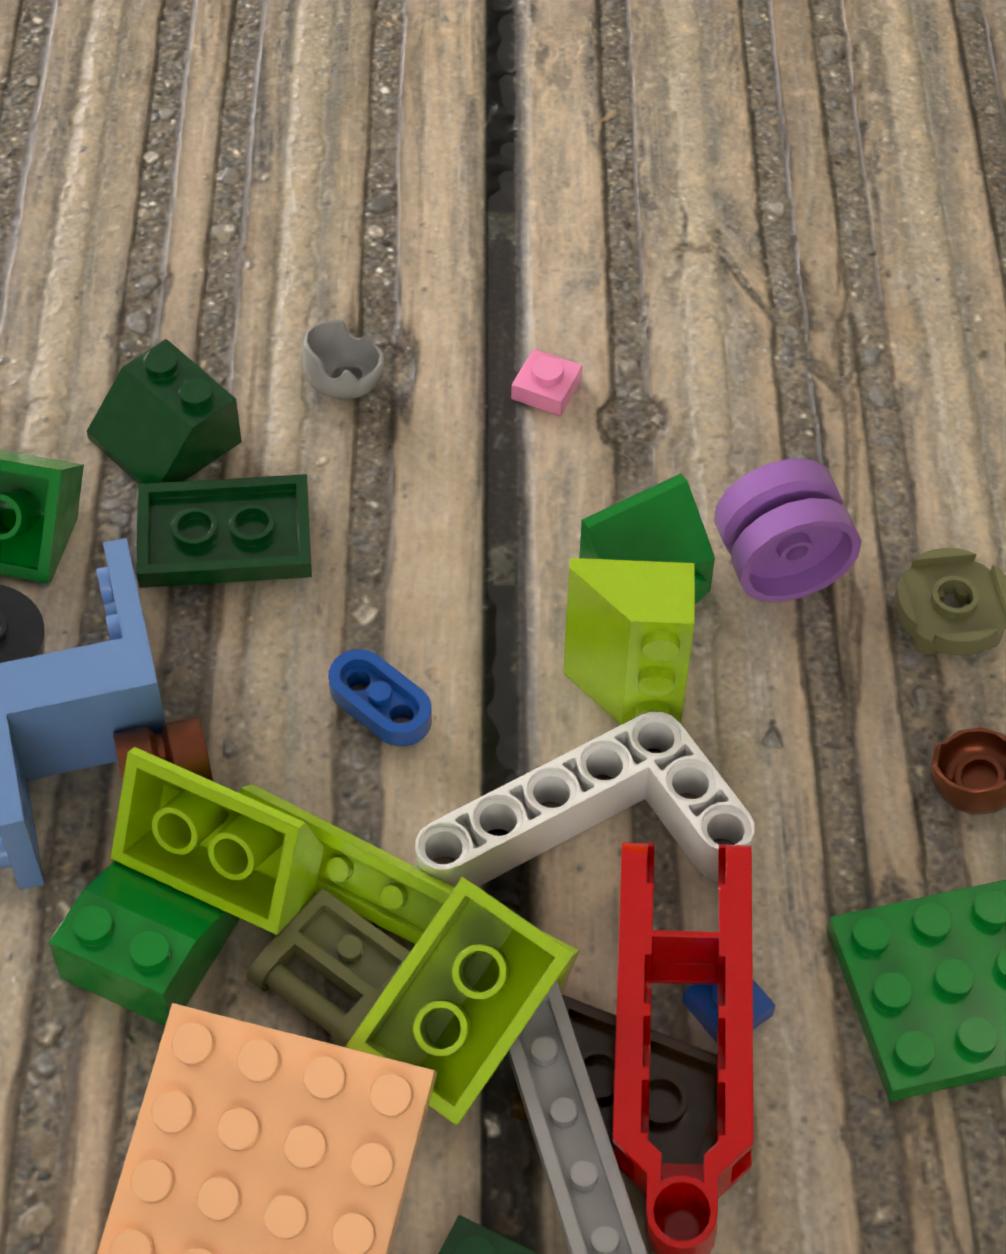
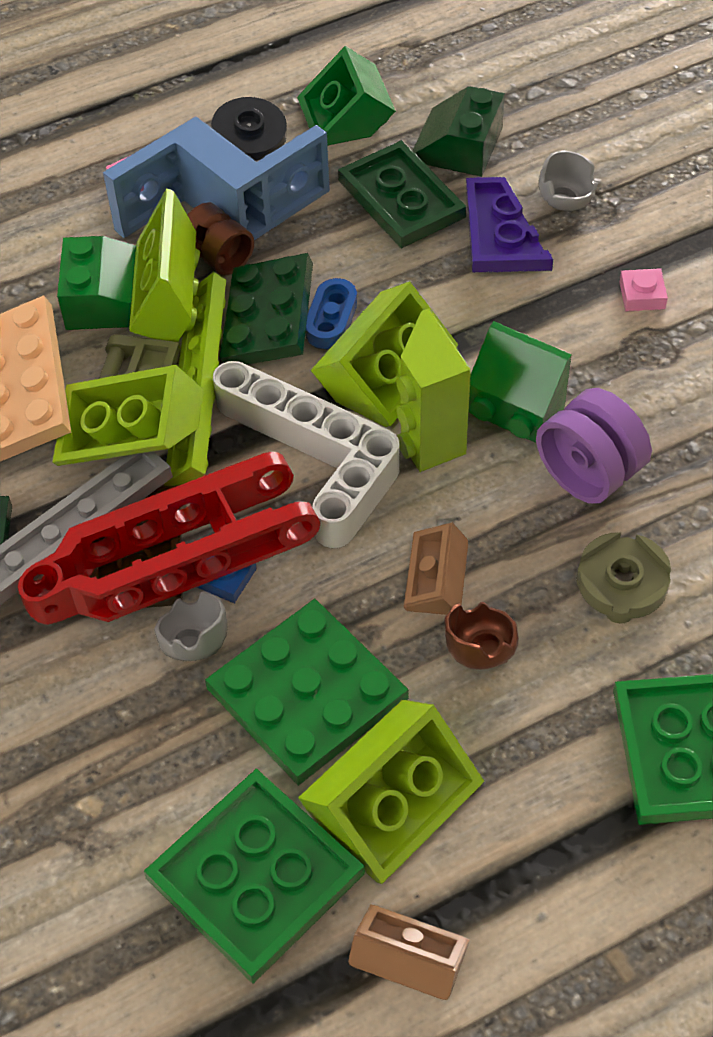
camera: 65 degrees right, 0 degrees up
none -> light grey hair [154,591,228,661]
none -> dark green plate [220,253,313,365]
none -> lime slope [311,281,458,427]
none -> medium nougat slope [404,522,468,615]
none -> dark purple wing [466,177,554,273]

